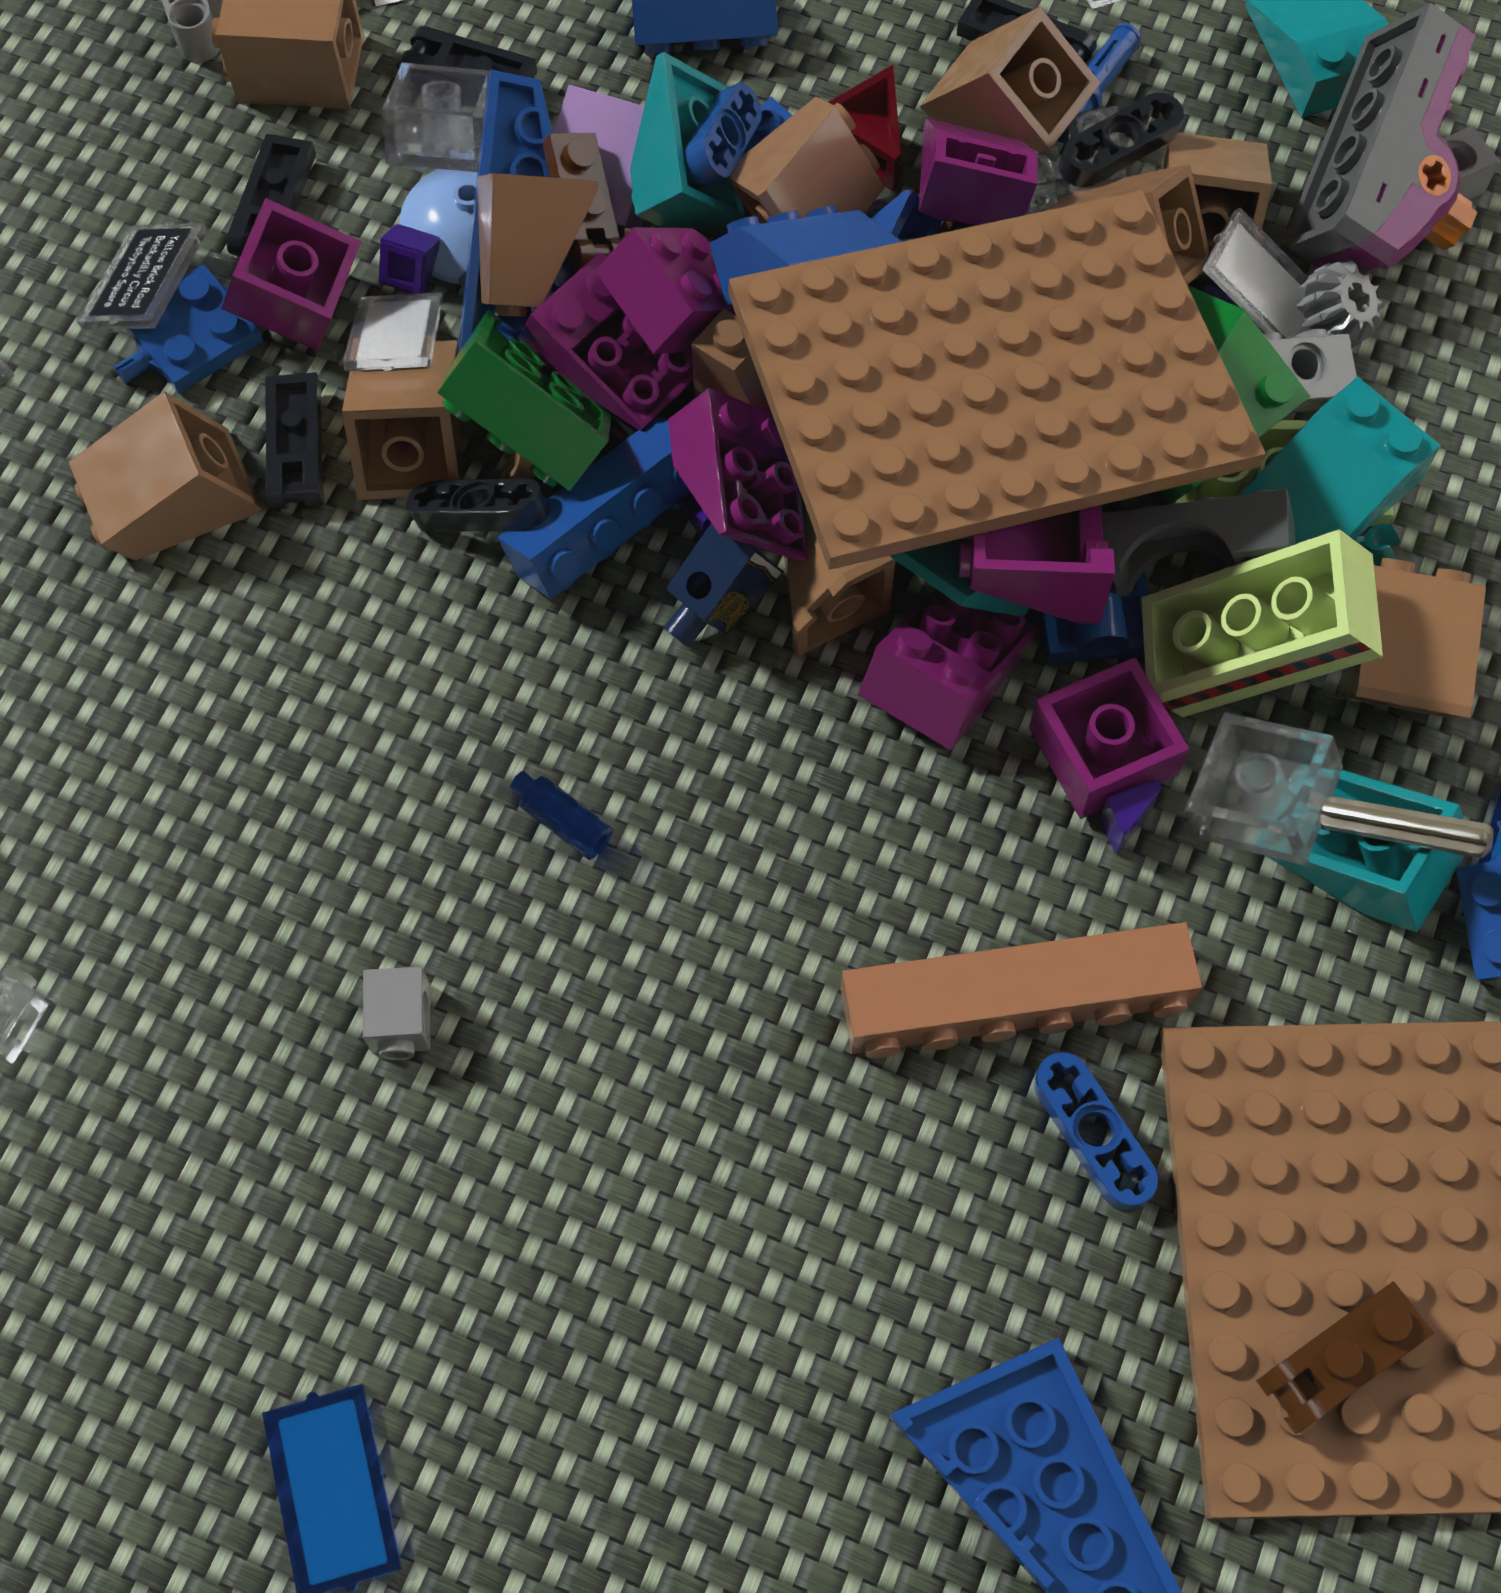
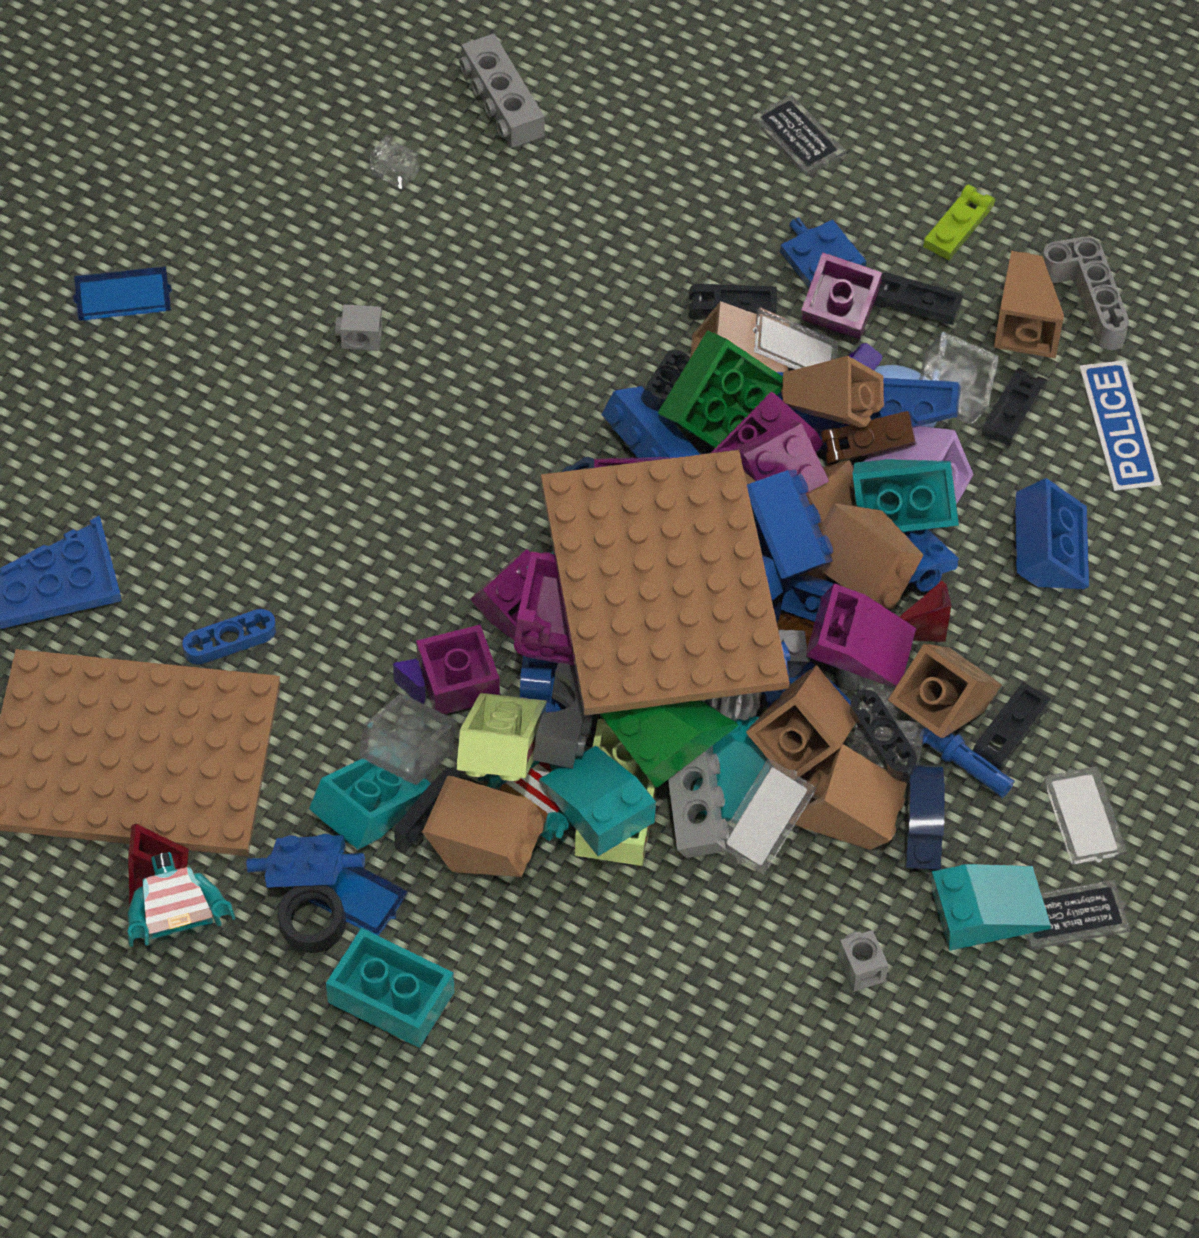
camera: 95 degrees right, 10 degrees down
medium nougat slope [69,392,262,561] -> none
piece [77,221,208,332] -> none
clear blue cylinder [510,771,613,860] -> none
blue beam [684,82,762,187] -> none
nougat brick [840,922,1202,1059] -> none
reddish brown plate [1256,1281,1434,1435] -> none
dark grey piece [1284,3,1477,270] -> none
light grey gear [1296,260,1385,348] -> none
dark tan axle [1320,796,1494,858] -> none
none -> black hinge [394,767,461,853]
none -> dark blue arch [905,765,945,870]
none -> lime plate [923,184,995,261]

